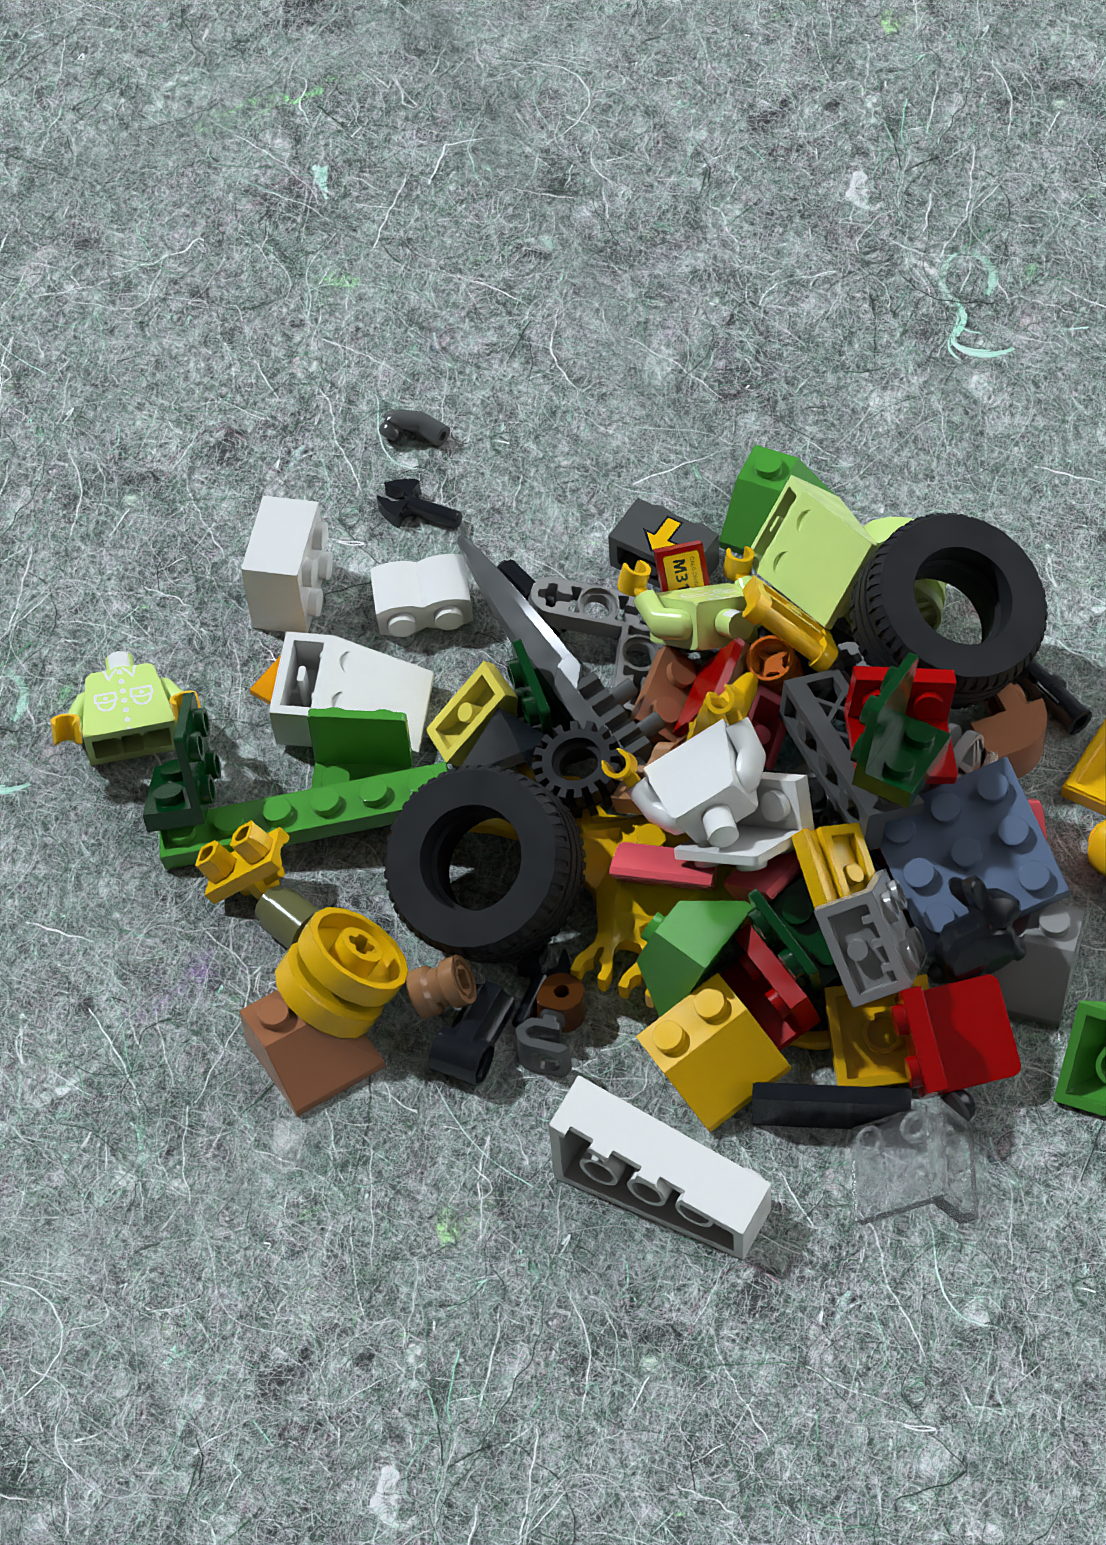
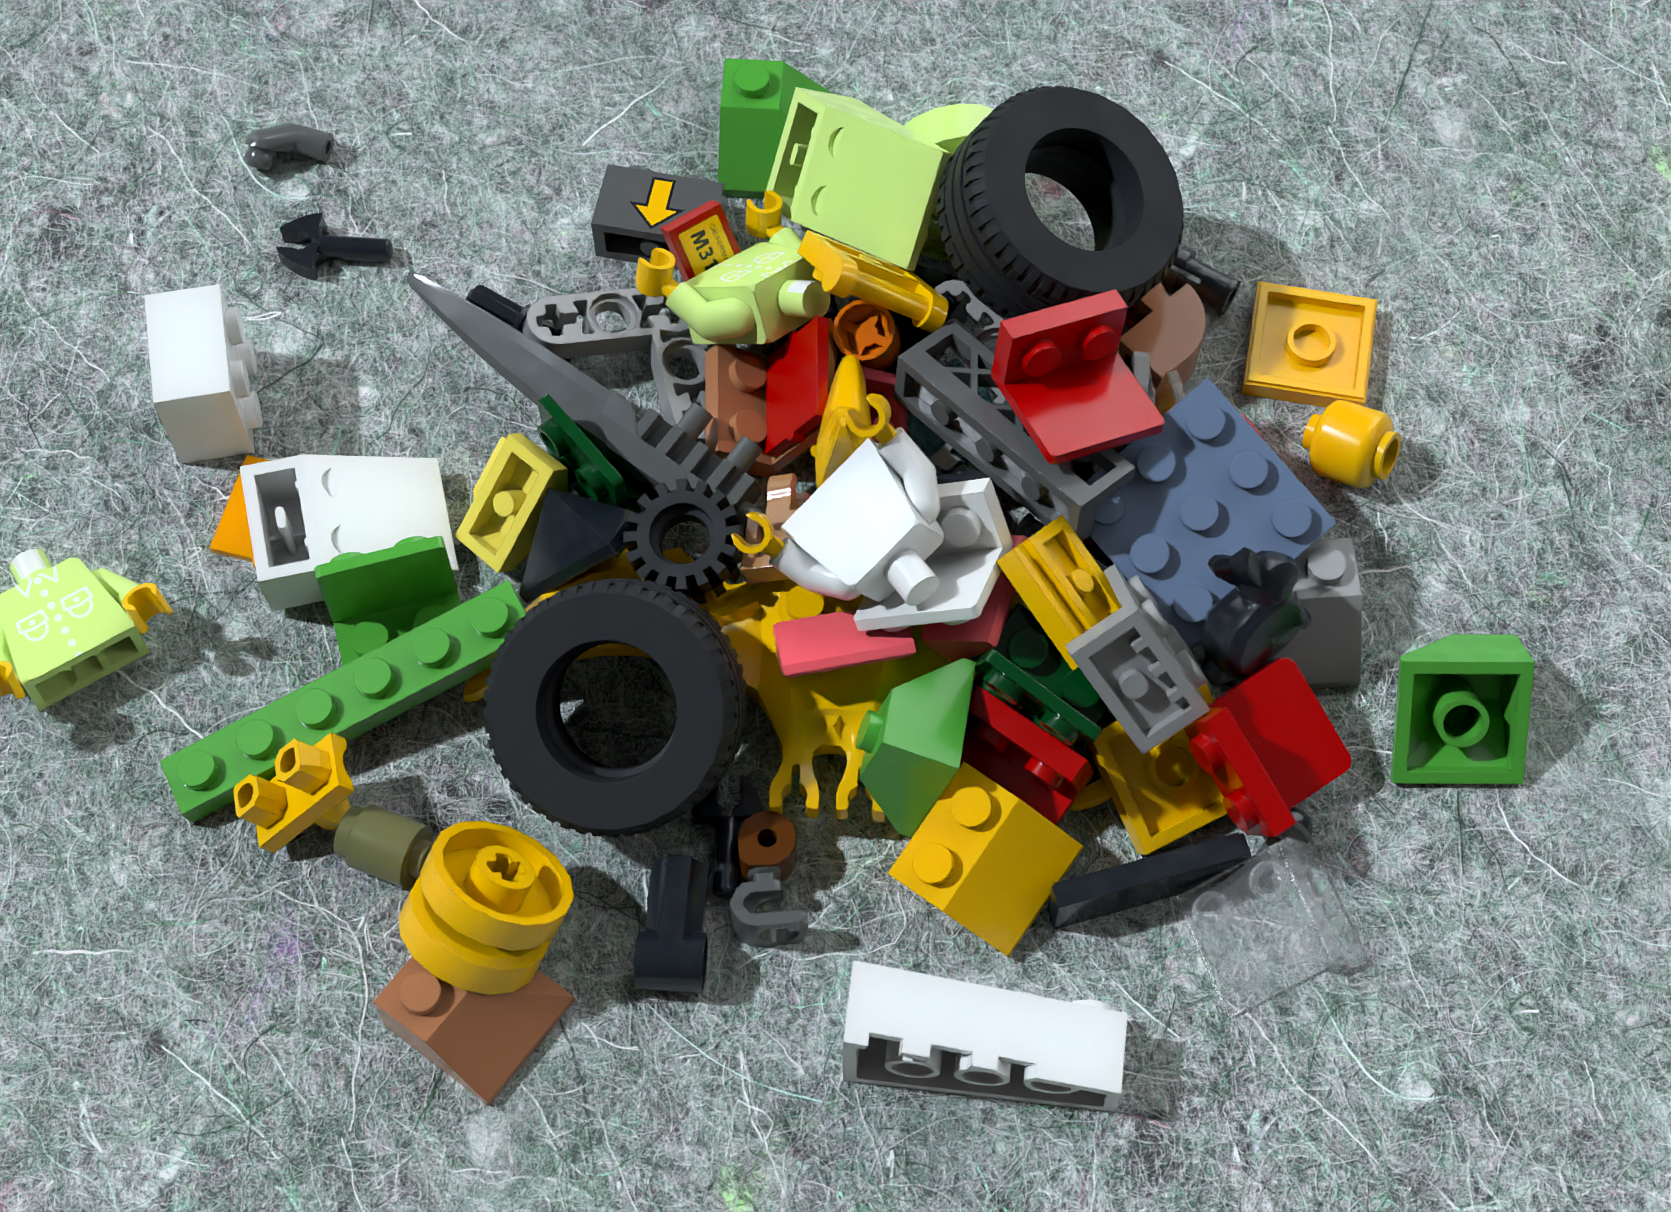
camera: 25 degrees left, 10 degrees up
dark green bracket [143,692,221,832] -> none
white brick [370,554,474,637] -> none
medium nougat wheel [406,955,476,1019] -> none
dark green bracket [850,652,952,808] -> none

